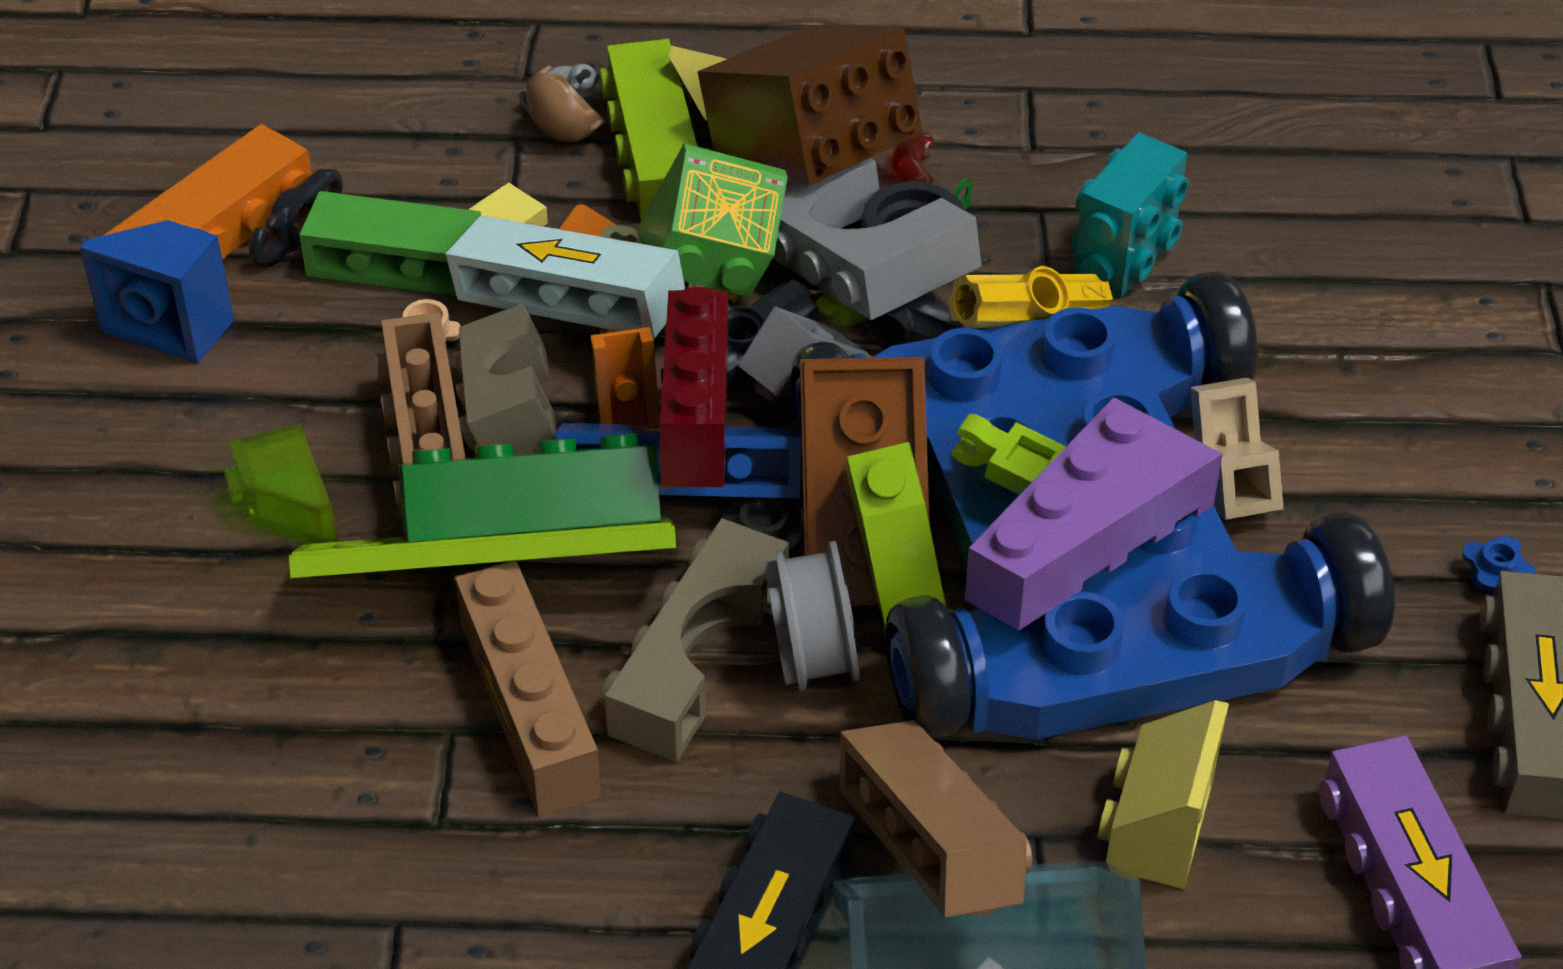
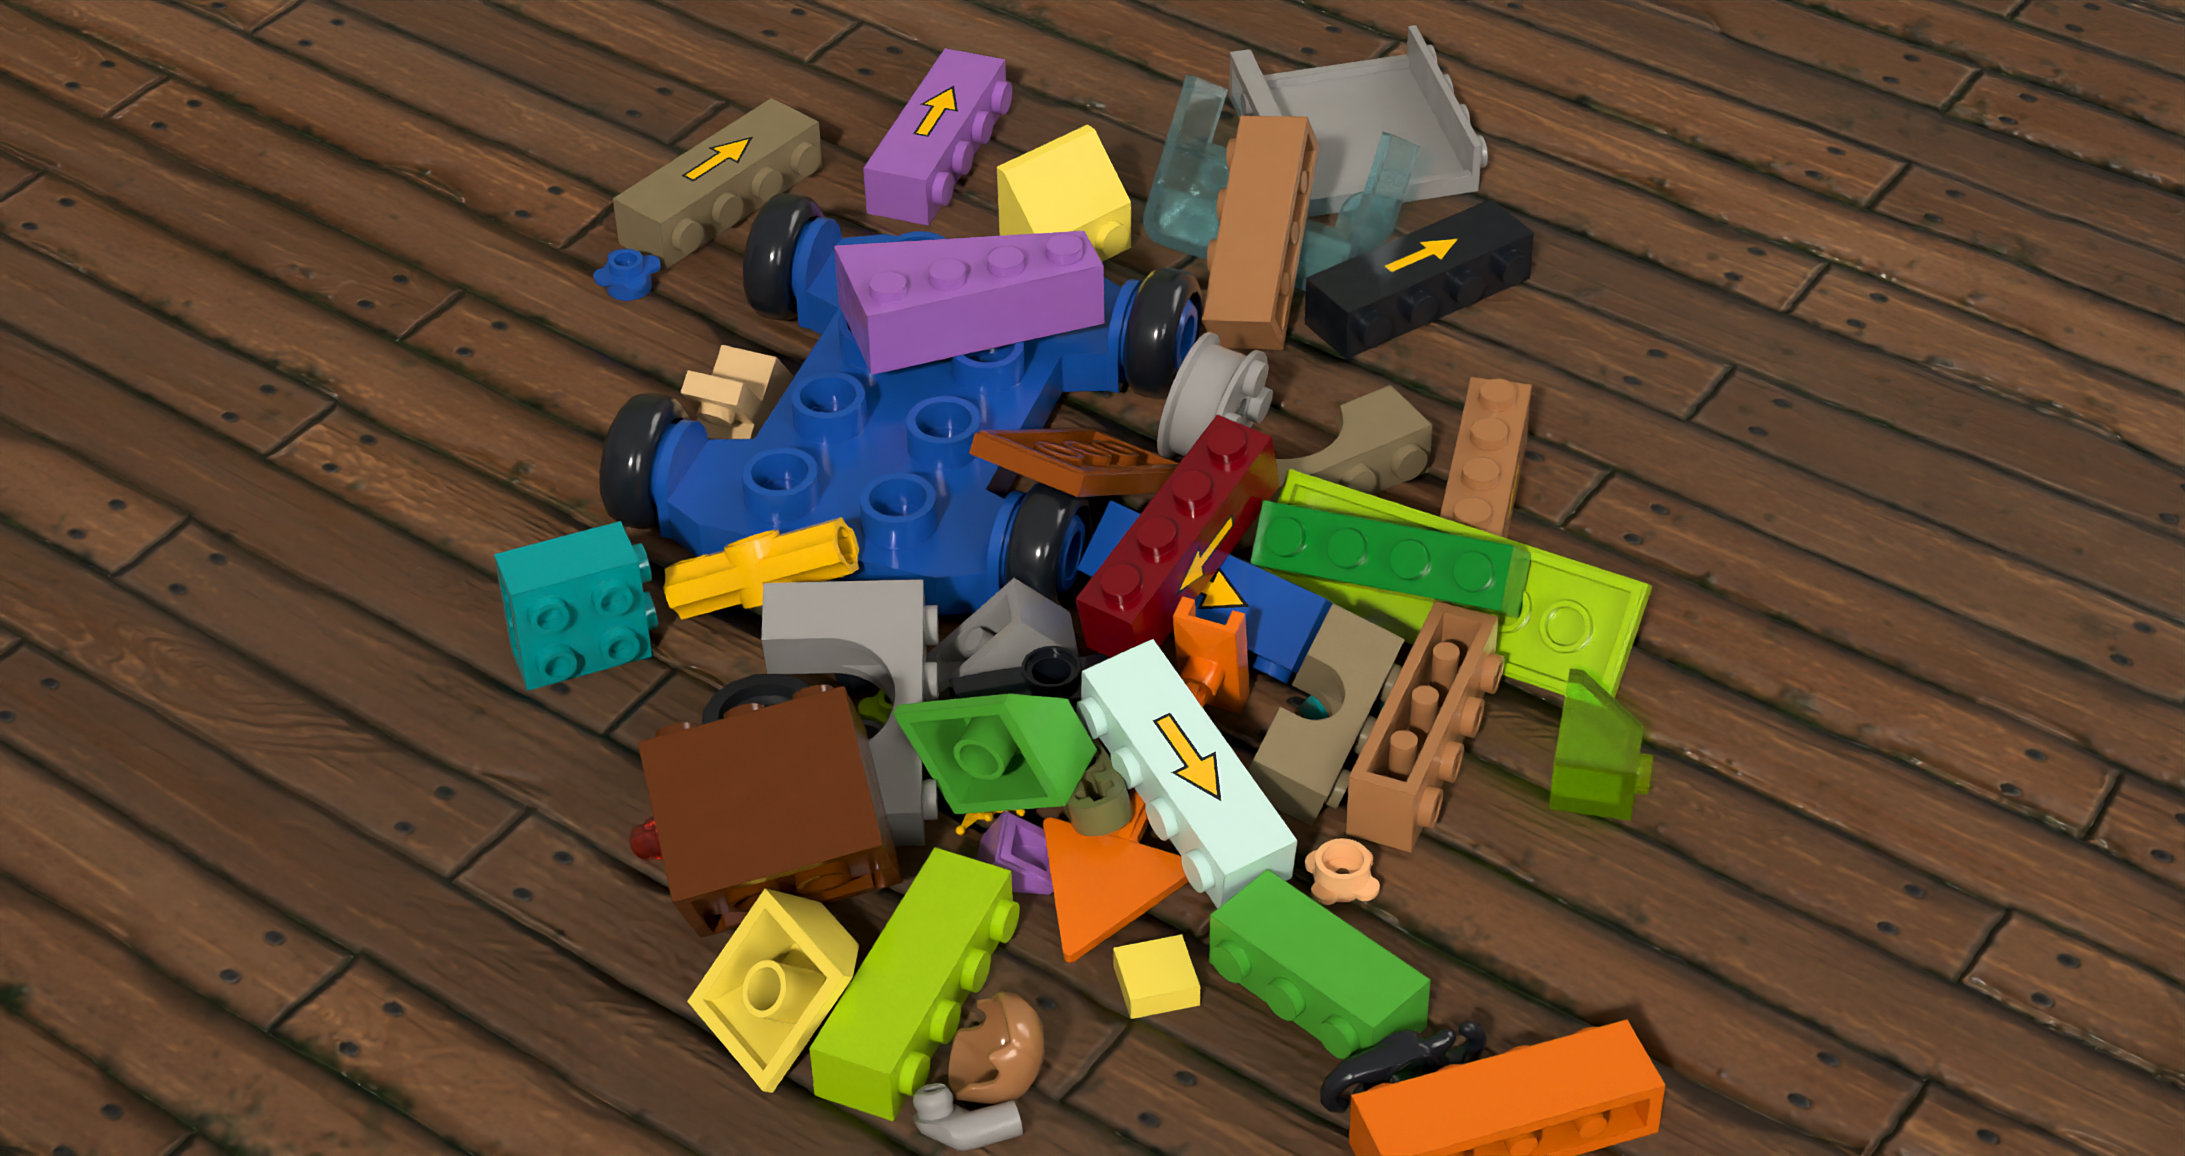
camera: 145 degrees left, 5 degrees down
blue slope [80,220,234,363] -> none
lime slope [844,442,946,631] -> none
lime plate [951,414,1066,495] -> none

